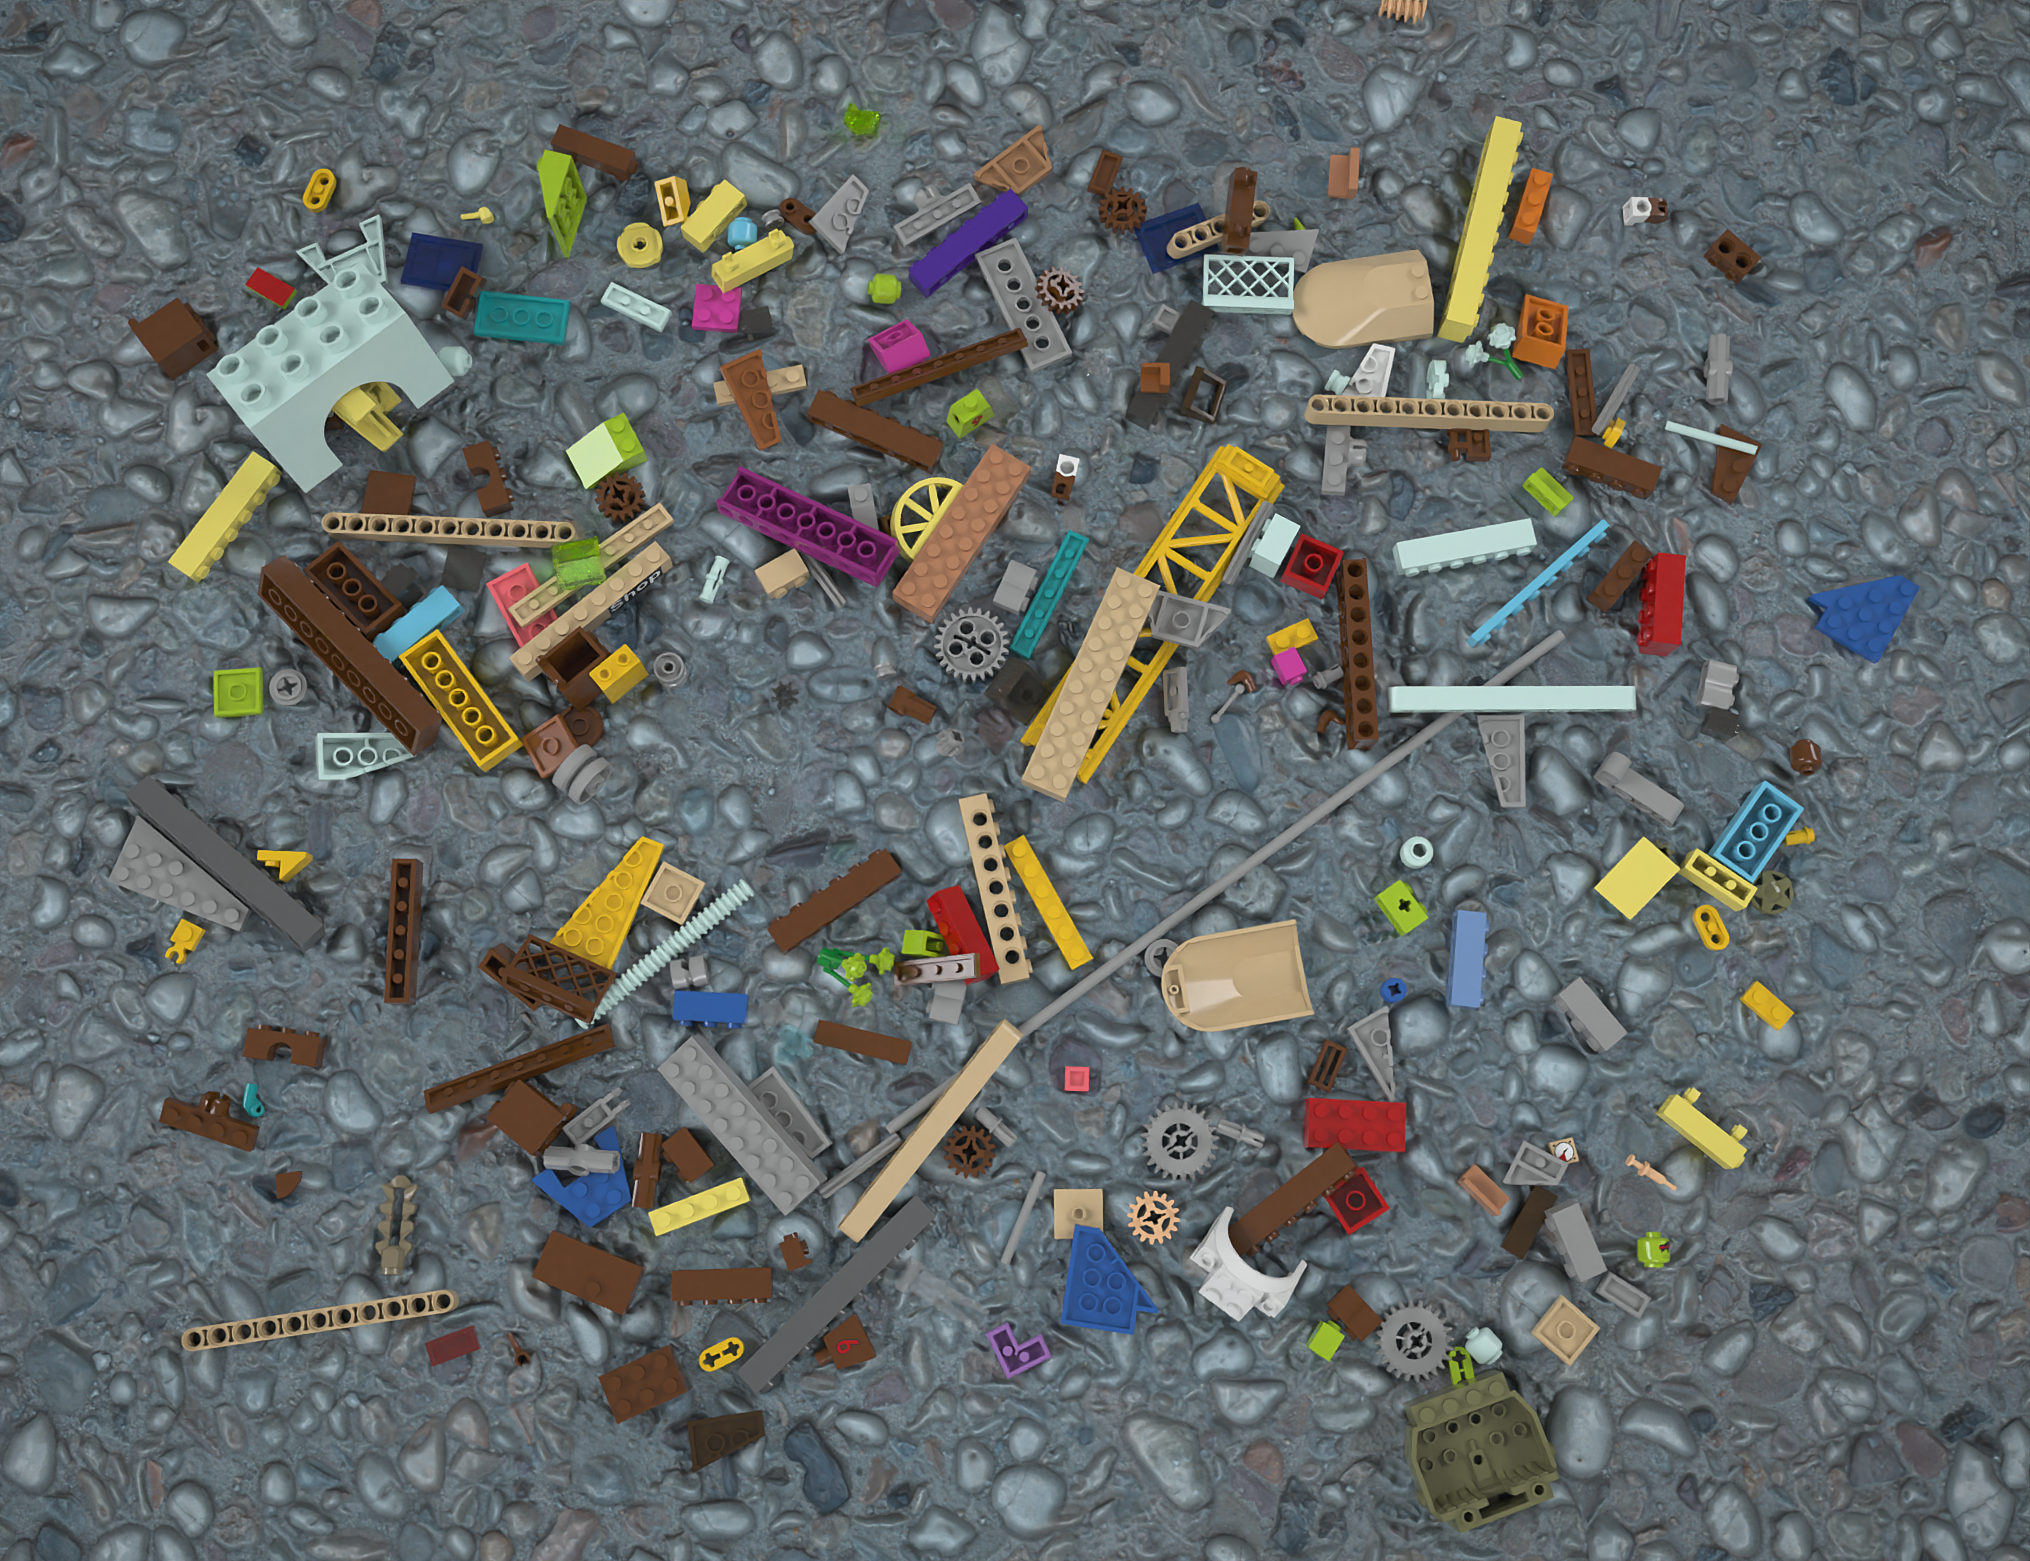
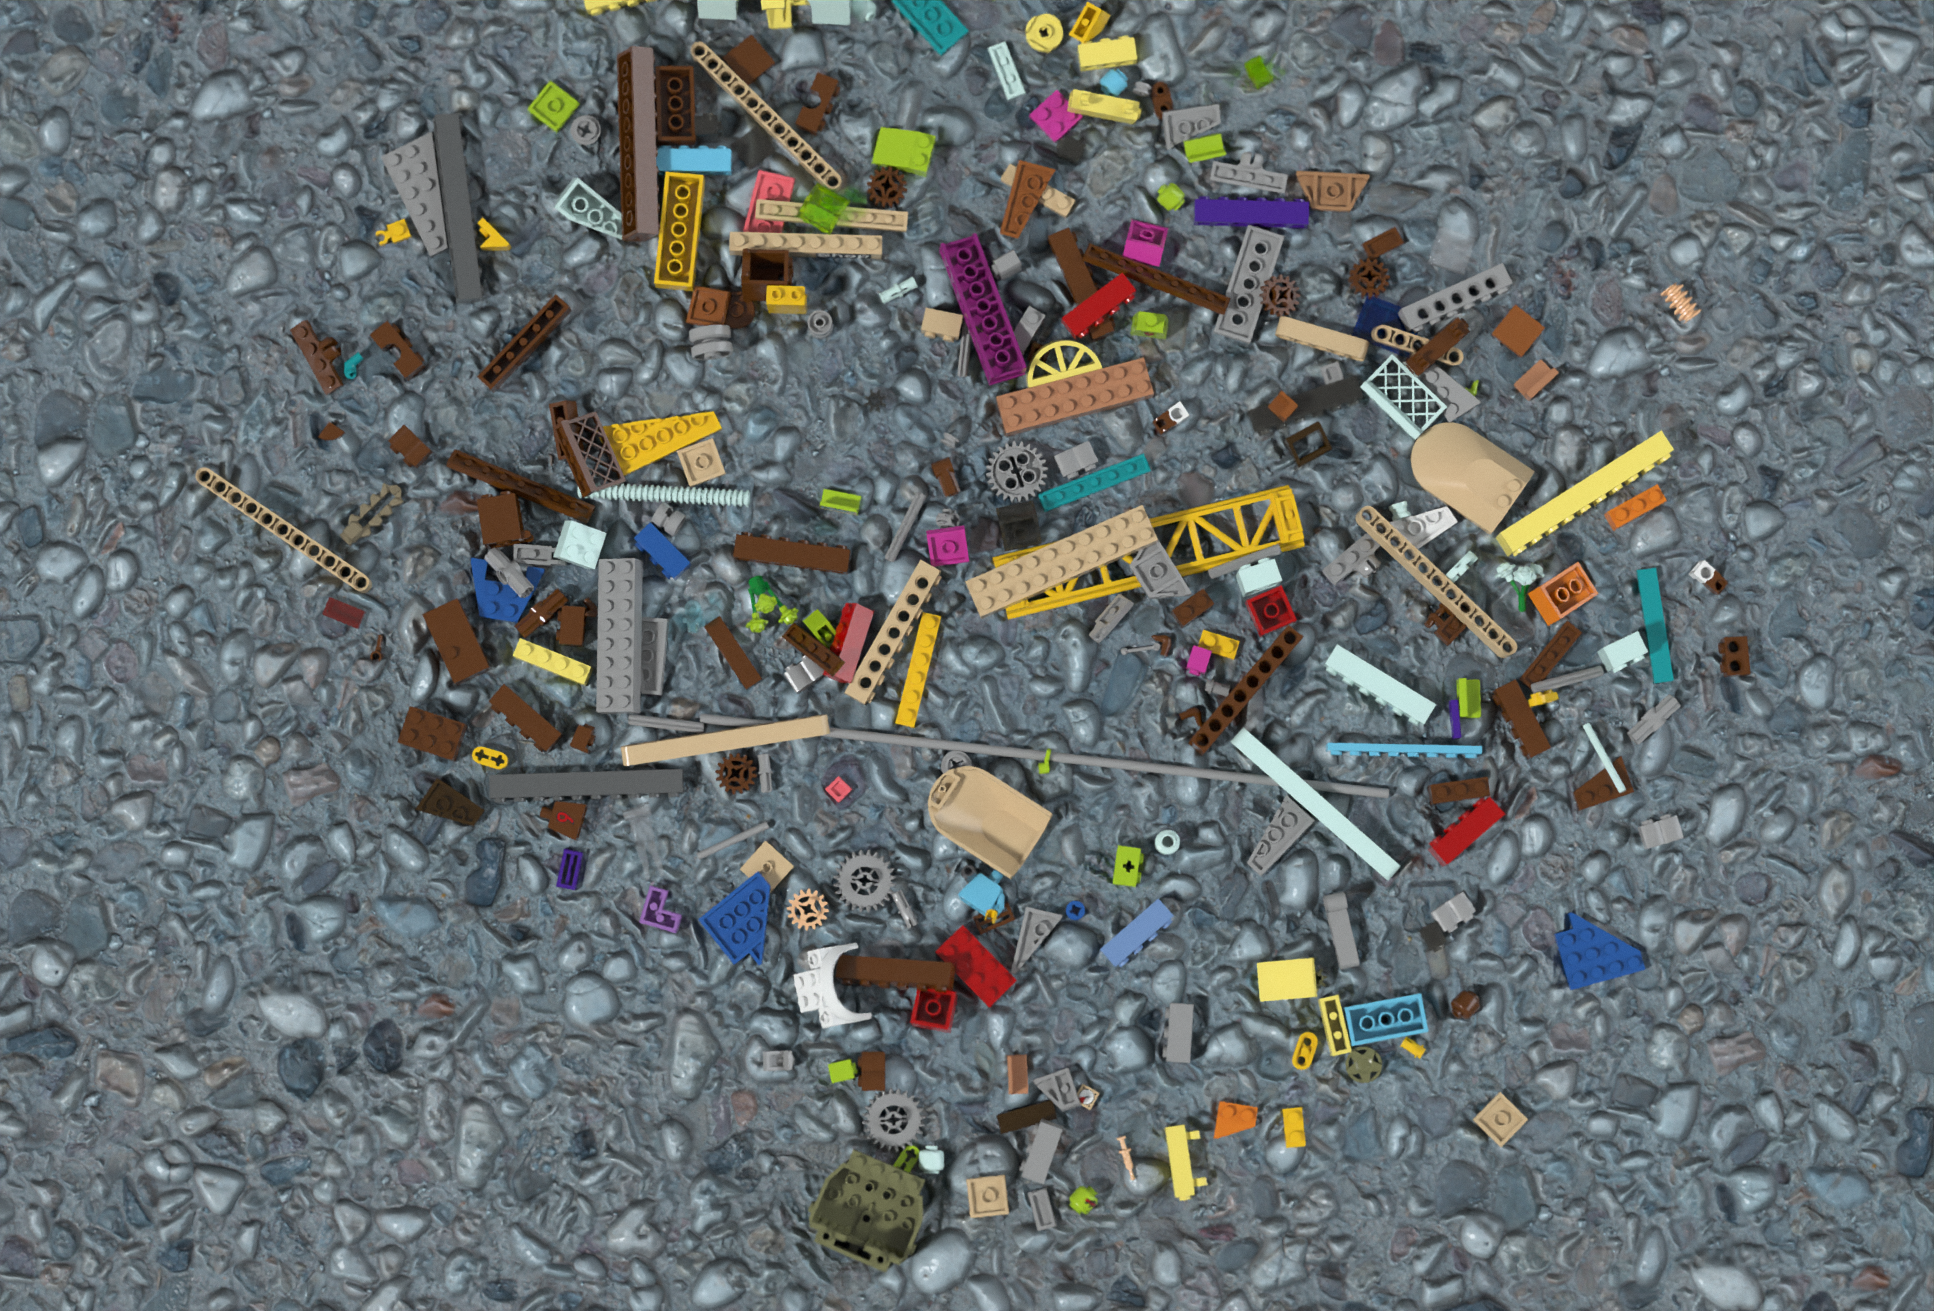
camera: 50 degrees right, 5 degrees up
none -> reddish brown brick [388,425,433,468]
none -> light aqua brick [553,521,606,569]
none -> dark purple tile [556,849,583,891]
none -> reddish brown animal [583,597,598,617]
none -> light grey bracket [763,1050,794,1071]
none -> lime panel [819,489,861,516]
none -> light grey axle [885,492,926,562]
none -> dark pink plate [926,525,969,567]
none -> medium azure torso [958,865,1005,924]
none -> light grey brick [991,250,1022,281]
none -> lime hand [1038,748,1051,774]
none -> red brick [1061,272,1136,339]
none -> reddish brown brick [1171,589,1214,628]
none -> lime panel [1183,133,1226,163]
none -> orange wing [1213,1101,1258,1139]
none -> tan beam [1275,316,1370,361]
none -> light grey brick [1398,263,1512,333]
none -> clear plate [1427,227,1476,275]
none -> dark purple tile [1448,700,1462,740]
none -> tan plate [1472,1092,1528,1147]
none -> dark orange tile [1491,304,1545,358]
none -> light aqua brick [1597,631,1648,673]
none -> teal tile [1636,568,1674,684]
none -> light grey brick [1638,814,1684,850]

